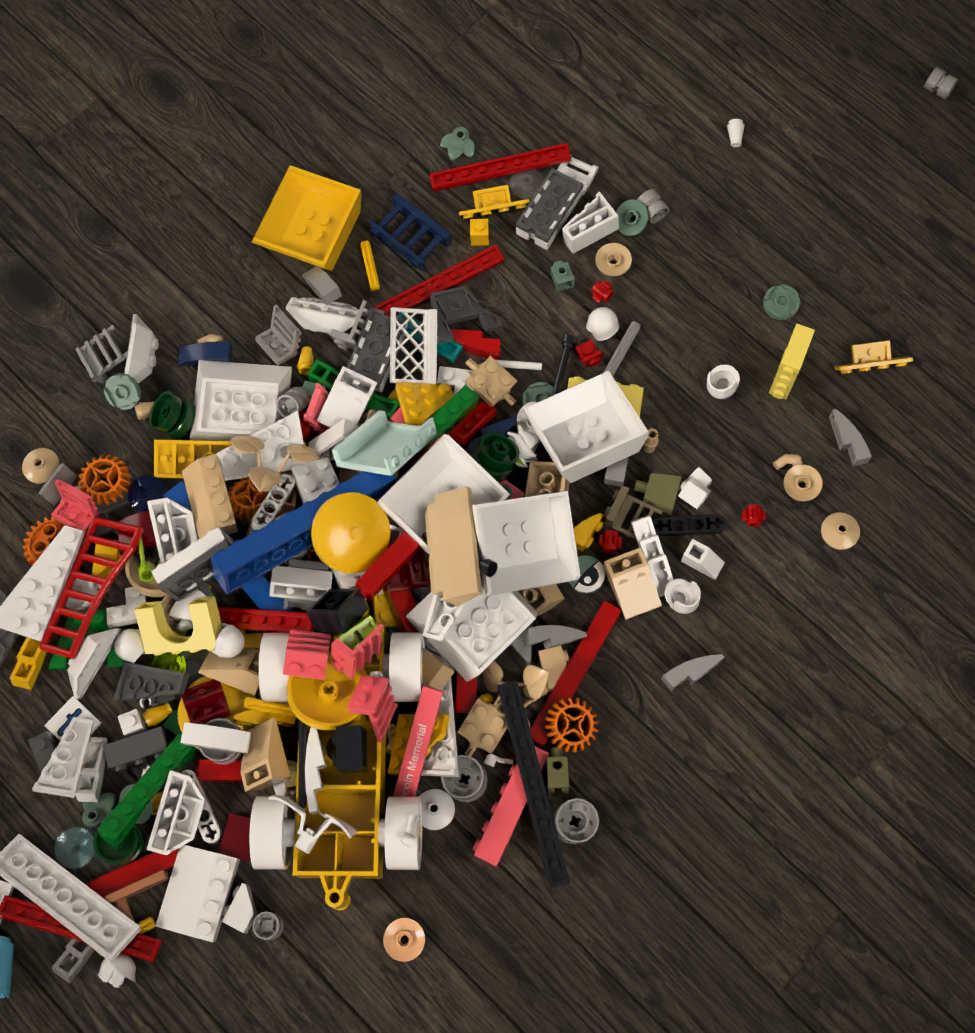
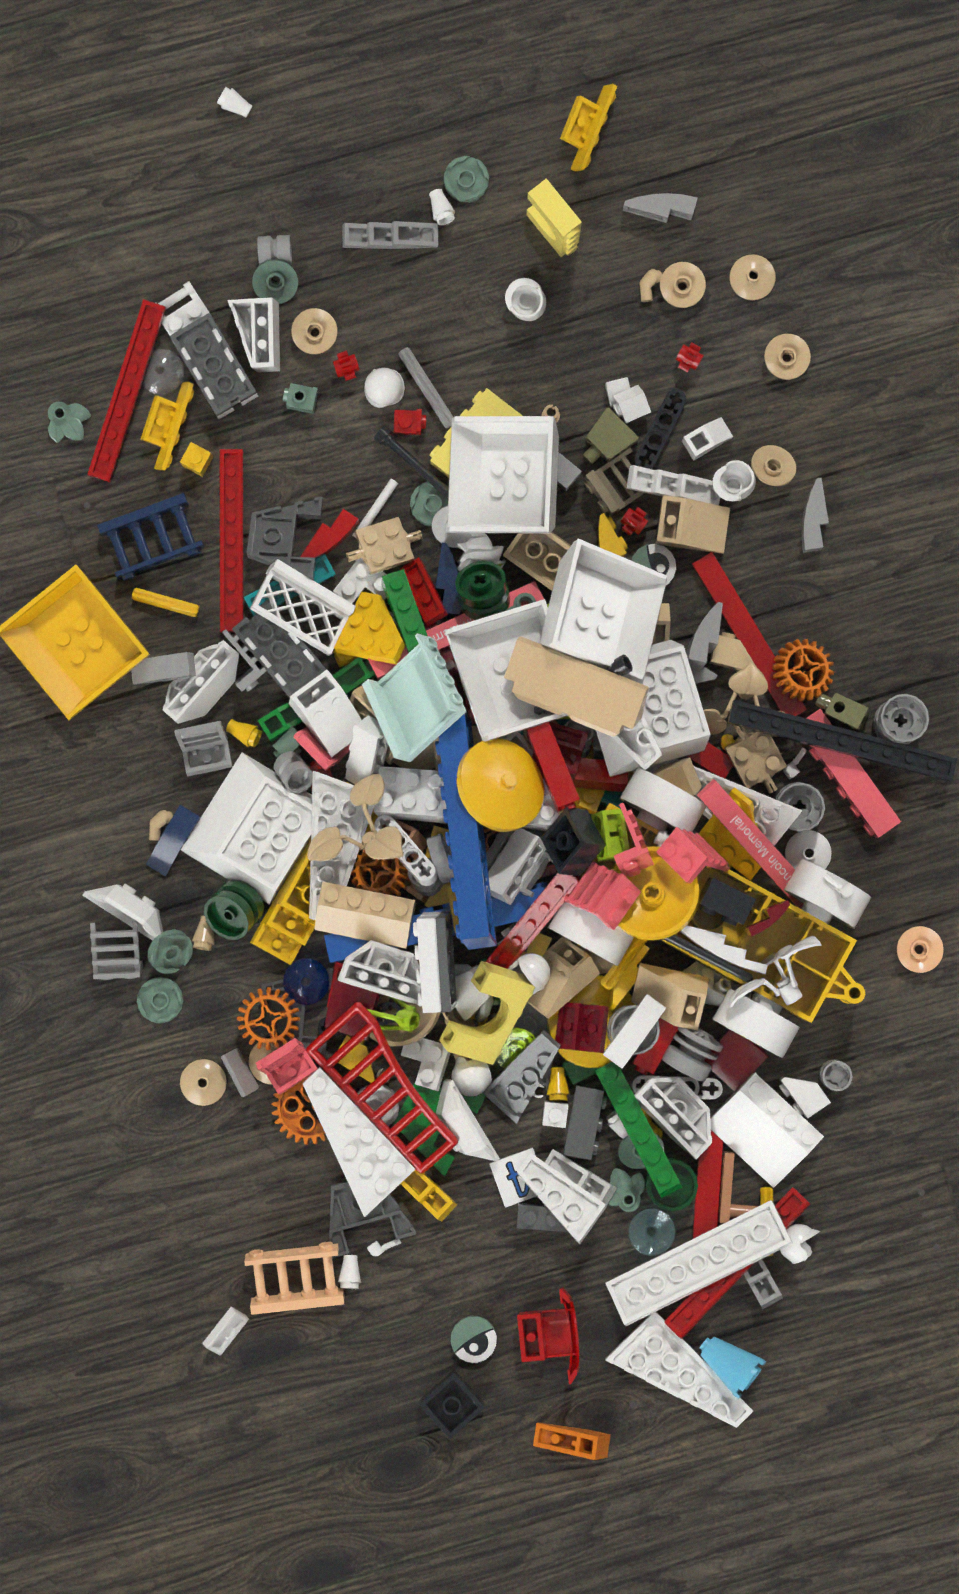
camera: 65 degrees left, 15 degrees up
none -> sand green tile [137,977,184,1023]
none -> light grey slope [342,221,438,249]
none -> white cone [429,189,455,225]
none -> light grey wheel [662,1027,723,1082]
none -> dark red slope [744,900,790,937]
none -> tan dish [751,445,796,486]
none -> tan dish [764,334,811,380]

